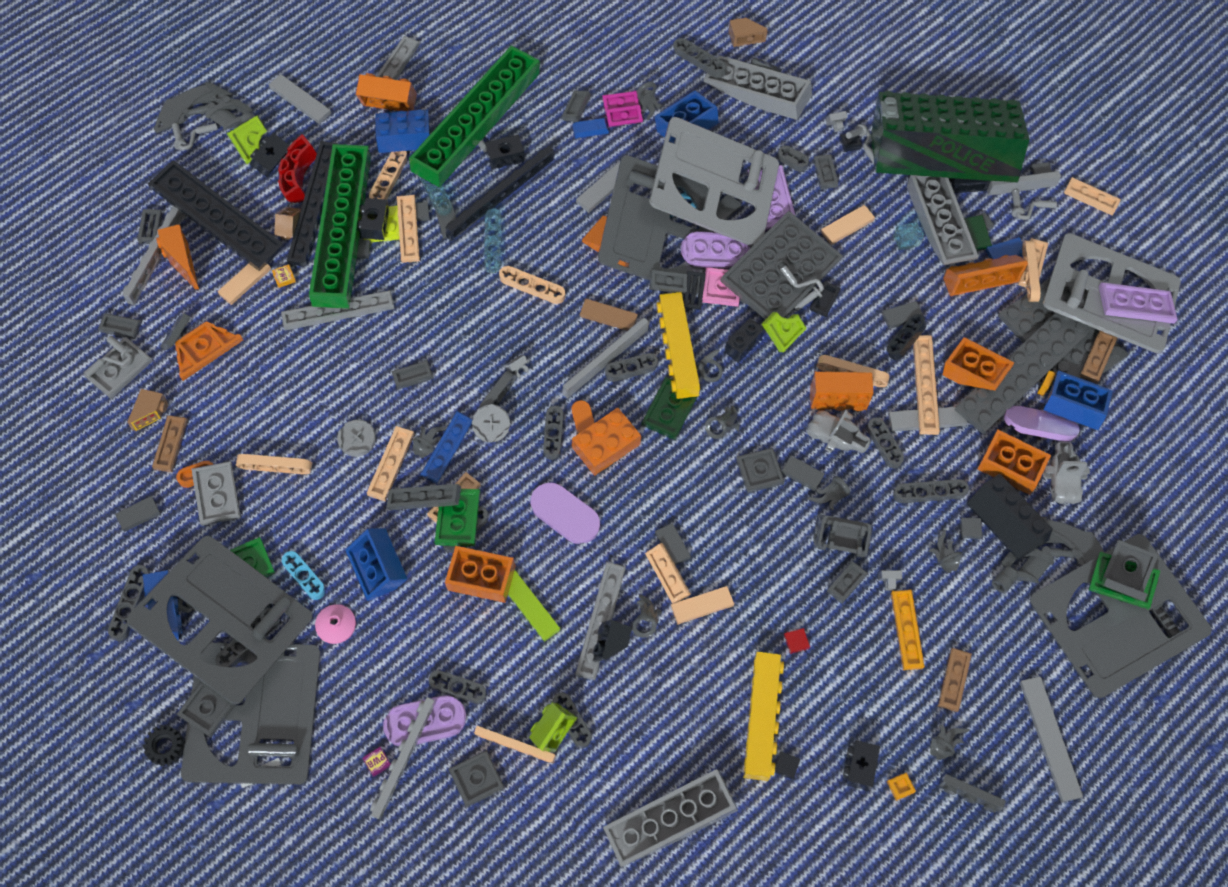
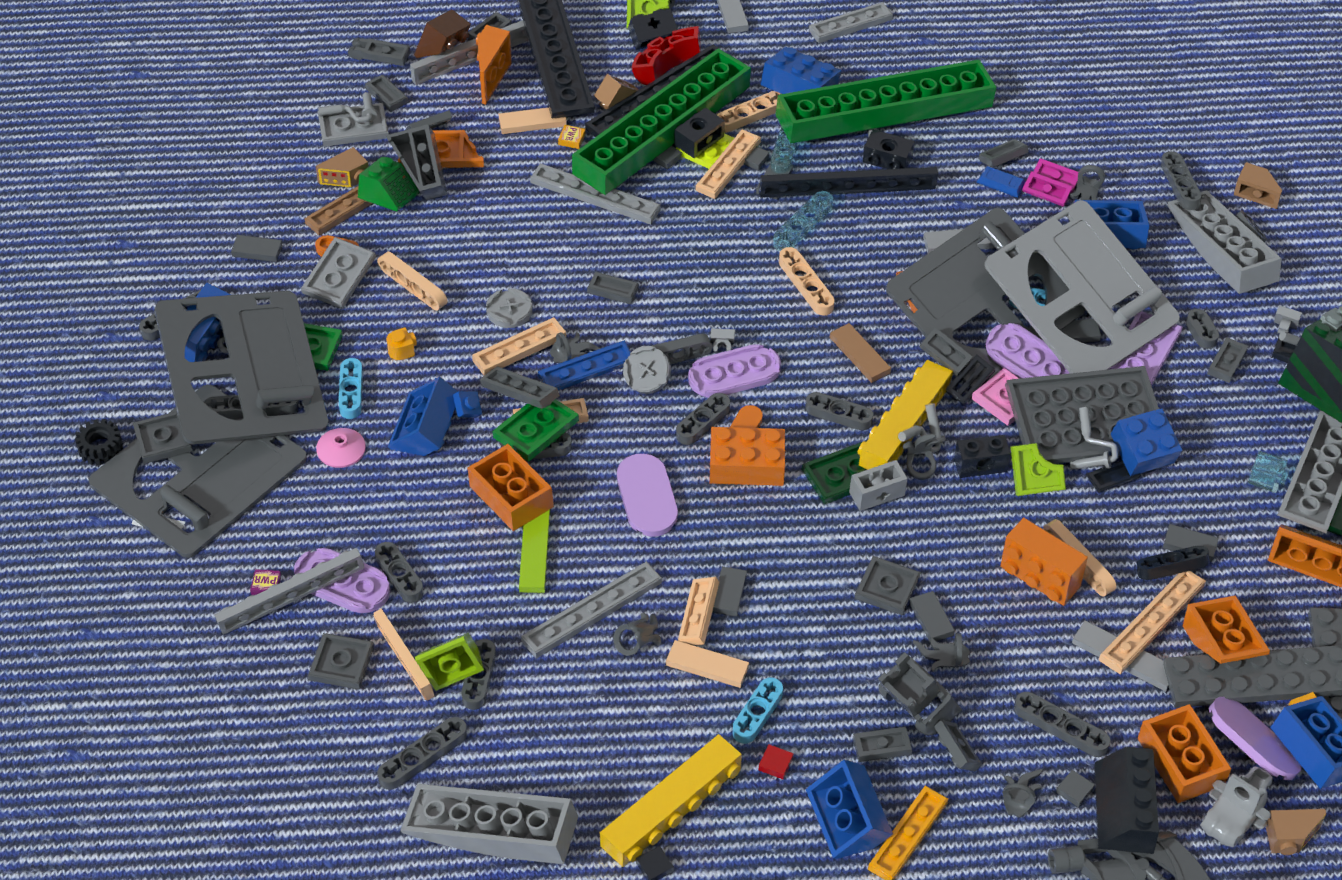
camera: 40 degrees right, 15 degrees down
orange brick [356,73,417,111] -> none
light grey tile [563,318,649,399] -> none
black slope [593,620,632,662] -> none
dark grey piece [705,406,740,439] -> none
light grey piece [807,410,871,453] -> none
light nougat tile [821,205,875,245] -> none
dark grey beam [867,417,904,469] -> none
light grey tile [878,570,902,591] -> none
none -> dark grey hinge [348,38,410,66]
none -> green slope [358,157,419,212]
none -> dark grey beam [377,717,467,790]
none -> dark grey wedge [386,124,448,200]
none -> light orange plate [386,327,417,360]
none -> reddish brown slope [414,9,471,58]
none -> blue plate [453,391,482,418]
none -> lavender tile [688,344,781,398]
none -> medium azure beam [733,678,783,744]
none -> blue slope [806,759,893,859]
none -> light grey brick [849,460,907,511]
none -> light grey piece [898,403,946,453]
none -> dark grey plate [934,720,982,772]
none -> blue brick [1111,408,1183,476]
none -> medium nougat slope [1265,809,1326,855]

